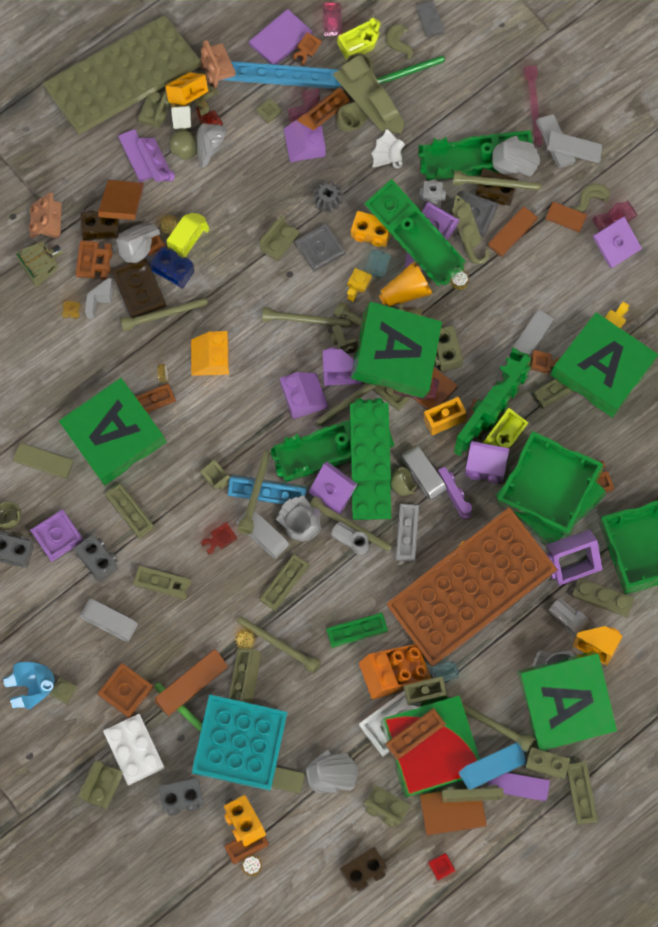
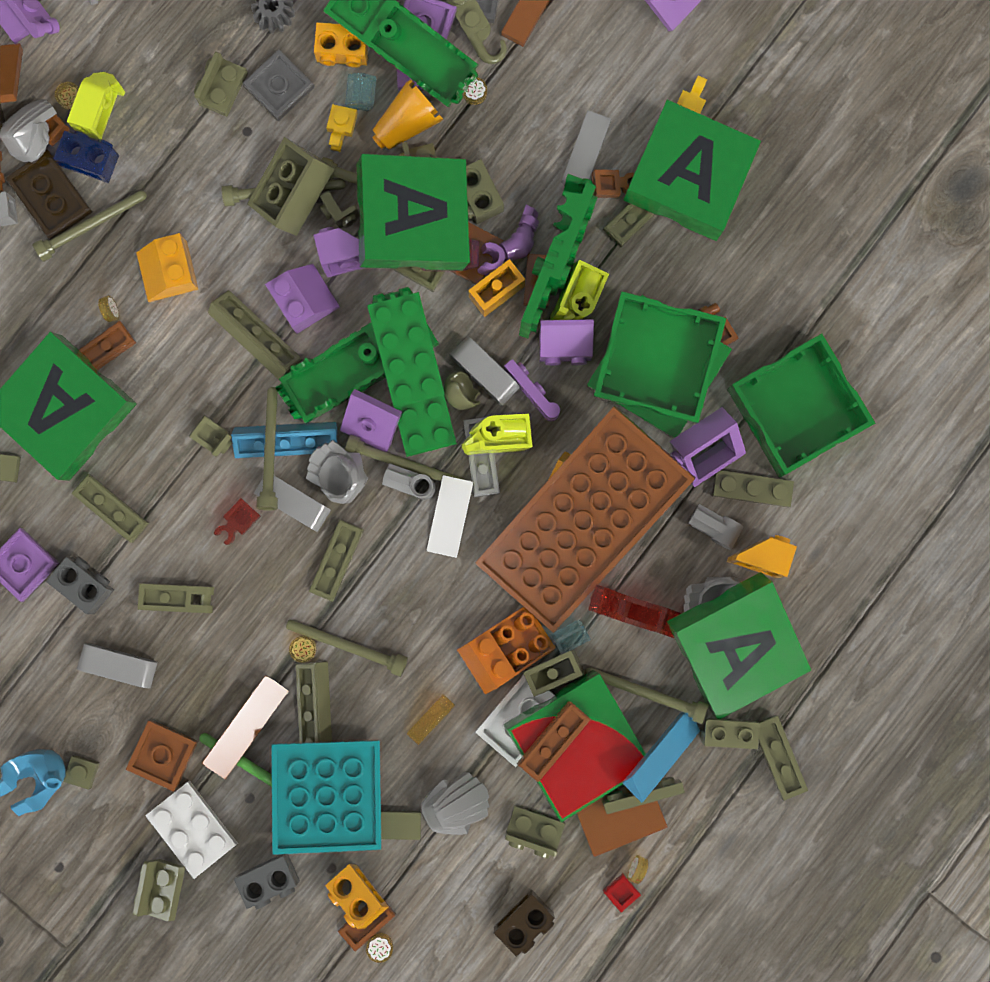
camera: 15 degrees left, 15 degrees up
olive piece [315,384,376,426] -> none
green tile [326,612,388,648] -> none
medium lavender tile [487,773,550,801] -> none
none -> olive slope [208,290,302,381]
none -> olive slope [247,137,334,236]
none -> clear yellow piece [407,694,455,745]
none -> white sticker [427,475,473,558]
none -> neon yellow piece [462,414,533,455]
none -> medium lavender piece [477,205,539,276]
none -> clear red arch [588,585,682,638]
none -> clear yellow tile [627,855,648,884]

